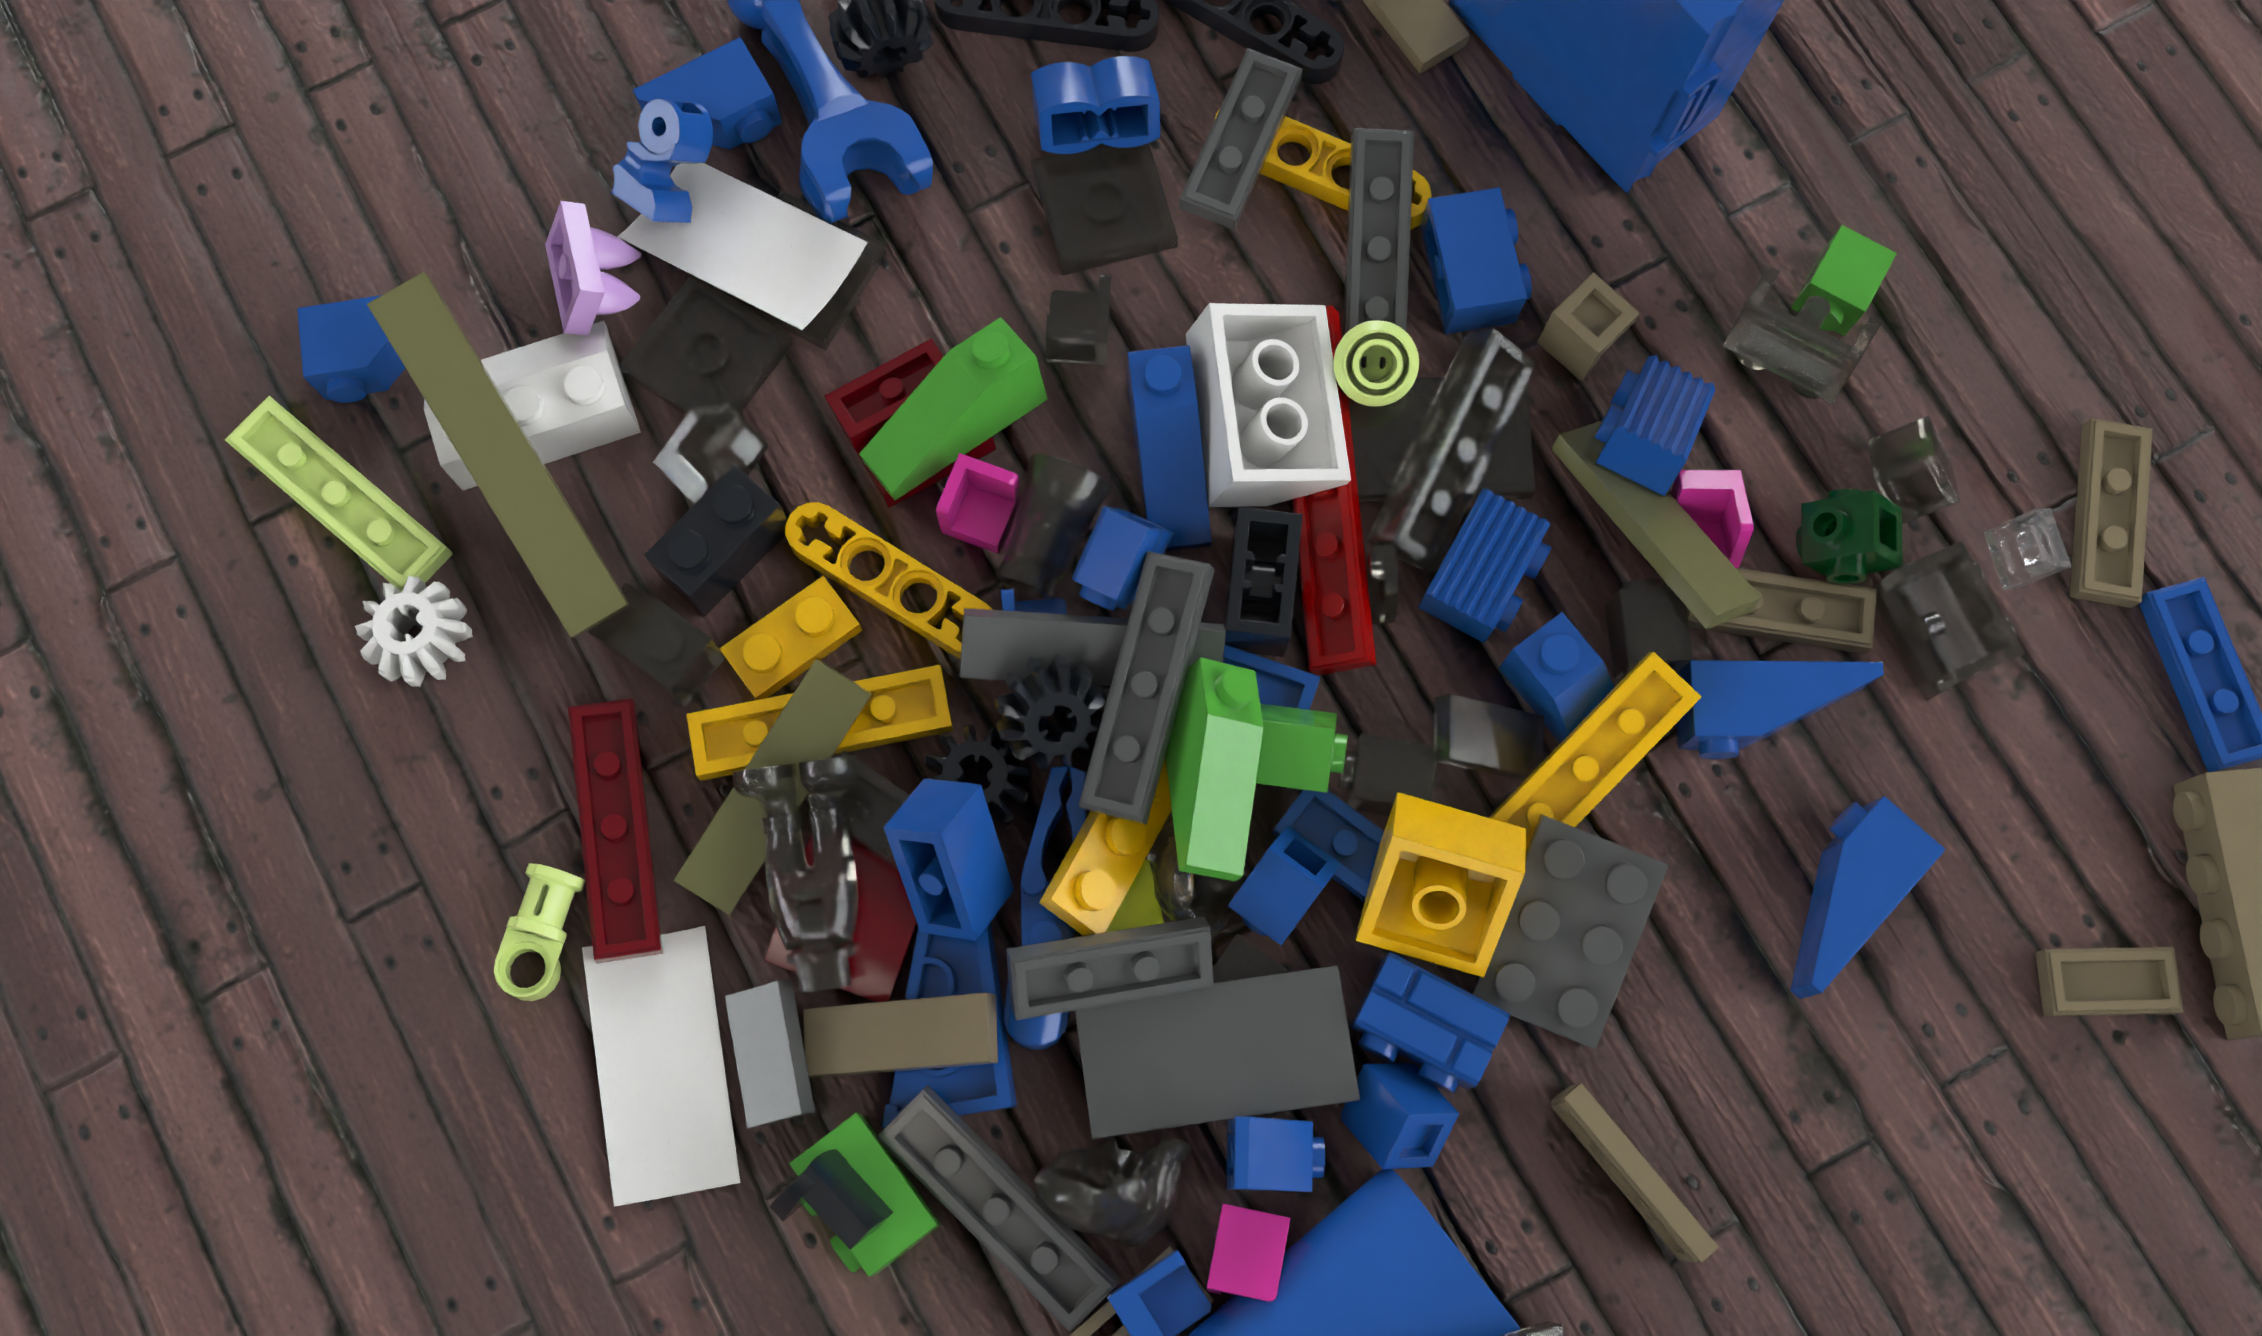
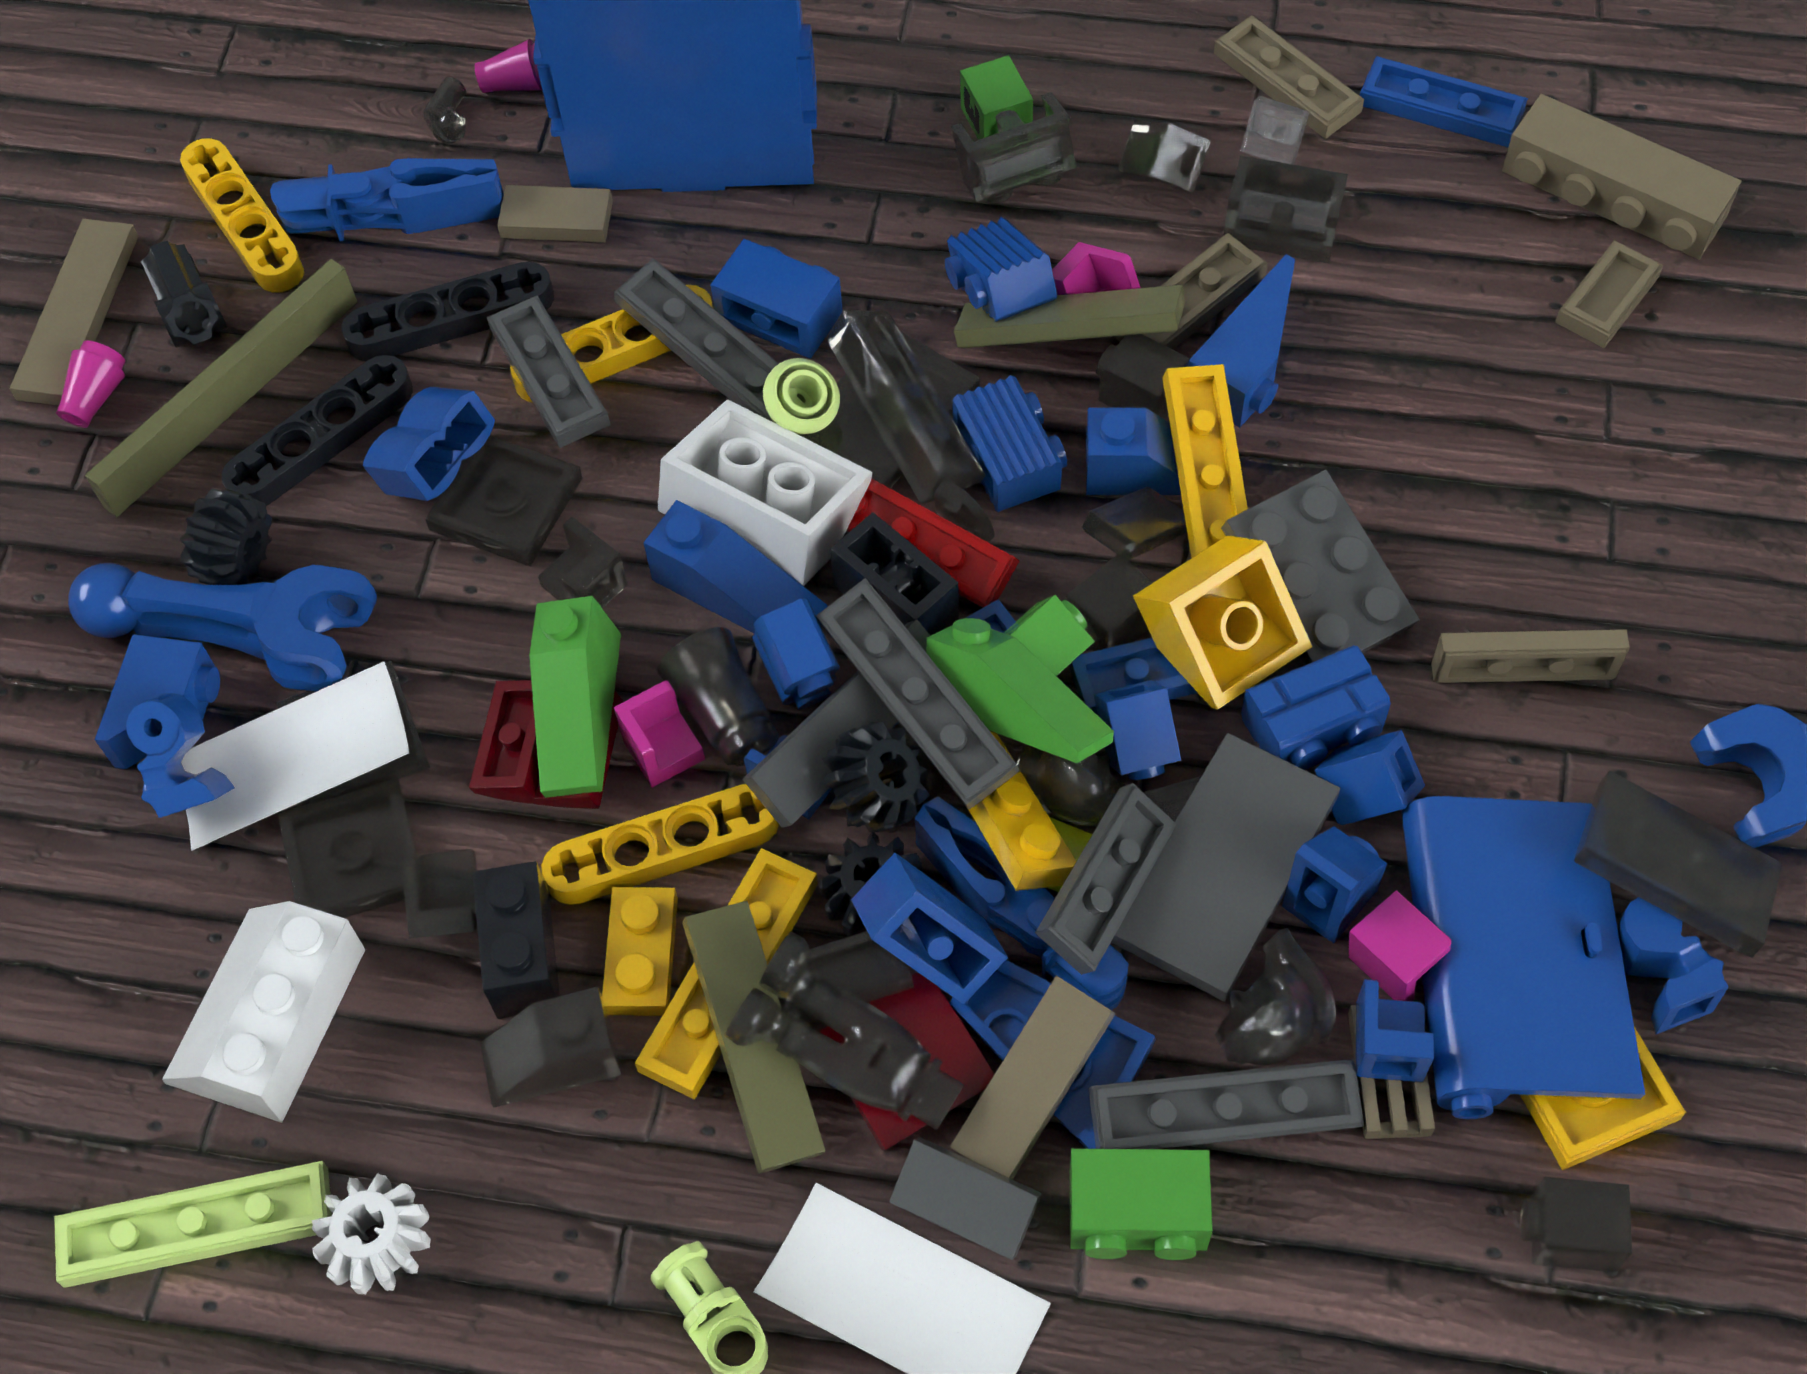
camera: 45 degrees left, 15 degrees down
blue slope [297,295,406,403] -> none
olive tile [367,272,630,639] -> none
lavender tile [545,201,642,336] -> none
dark red tile [568,698,663,963] -> none
black tile [770,1149,893,1250] -> none
dark tan panel [1537,272,1640,380] -> none
blue slope [1790,796,1946,999] -> none
dark green brick [1796,489,1903,584] -> none

